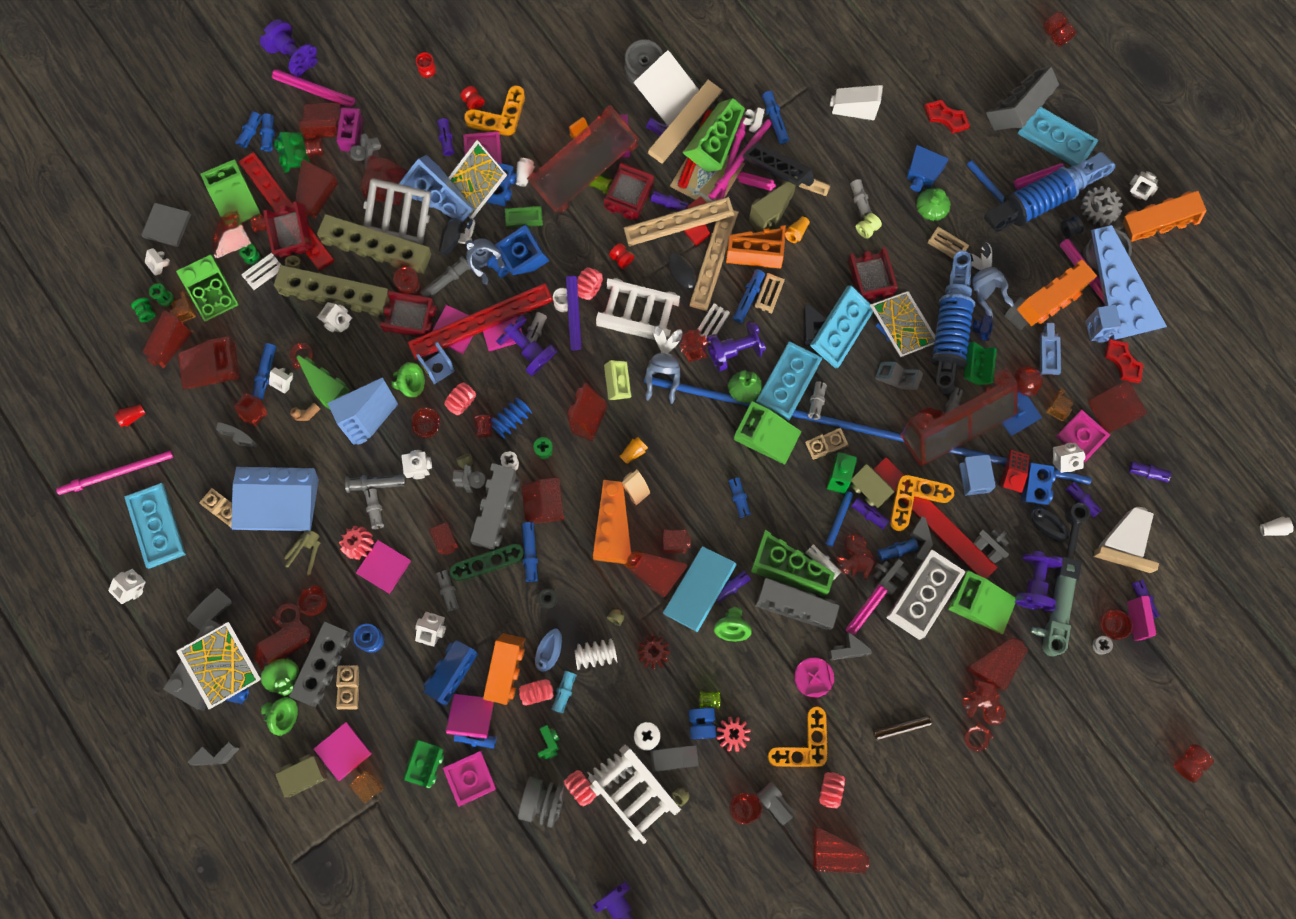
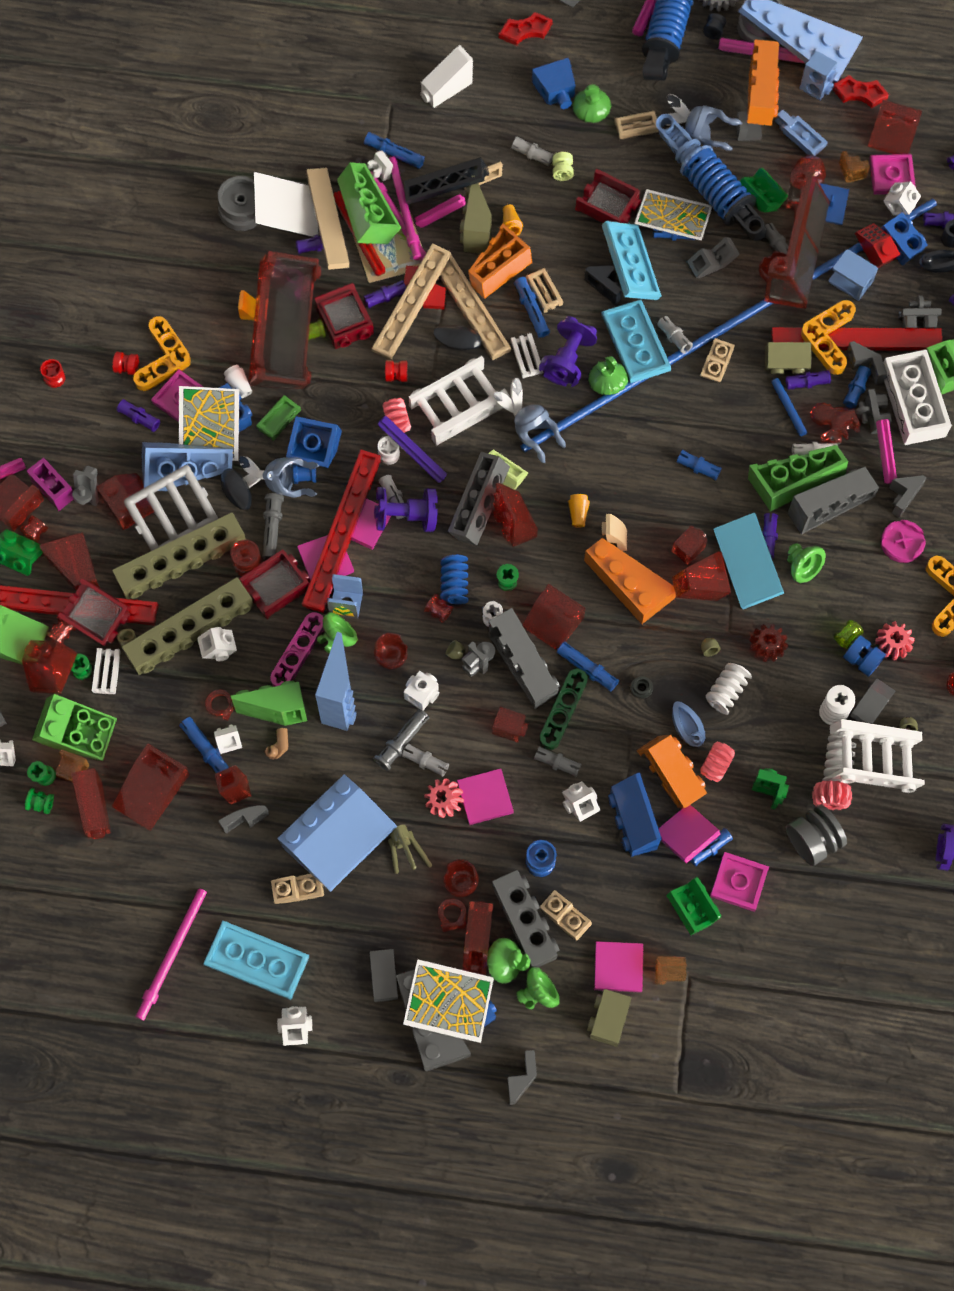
camera: 45 degrees left, 5 degrees down
red cone [114,404,146,427] -> none
coral gear [444,382,476,415] -> none
medium azure pin [552,671,577,713] -> none
clear red brick [679,329,708,362] -> none
bright green slope [734,401,802,465] -> none
green torso [826,452,857,494] -> none
blue bar [967,160,1005,204] -> none
clear blue tile [972,315,993,341] -> none
none -> dark pink beam [270,612,324,687]
none -> dark grey brick [448,452,510,546]

